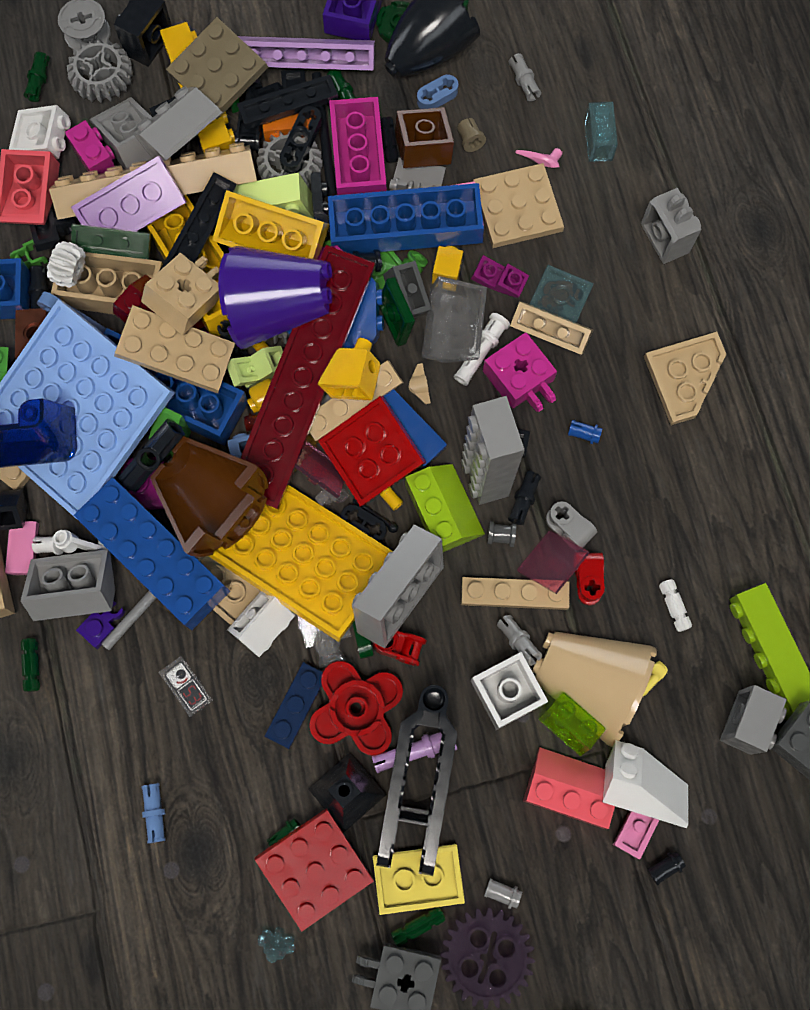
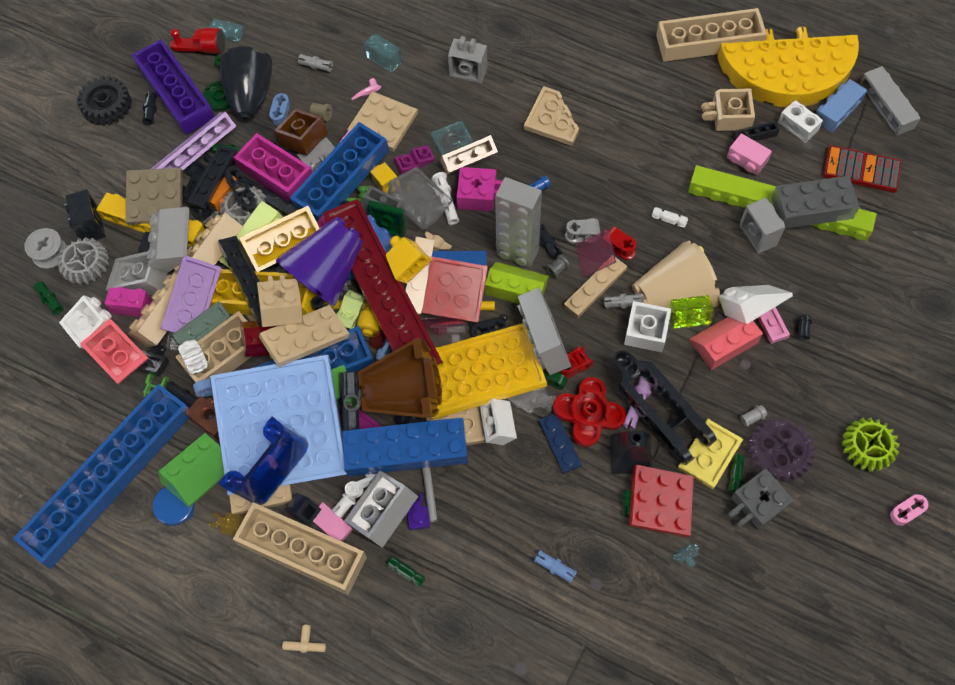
camera: 45 degrees left, 10 degrees down
clear tile [158,656,214,717] -> none

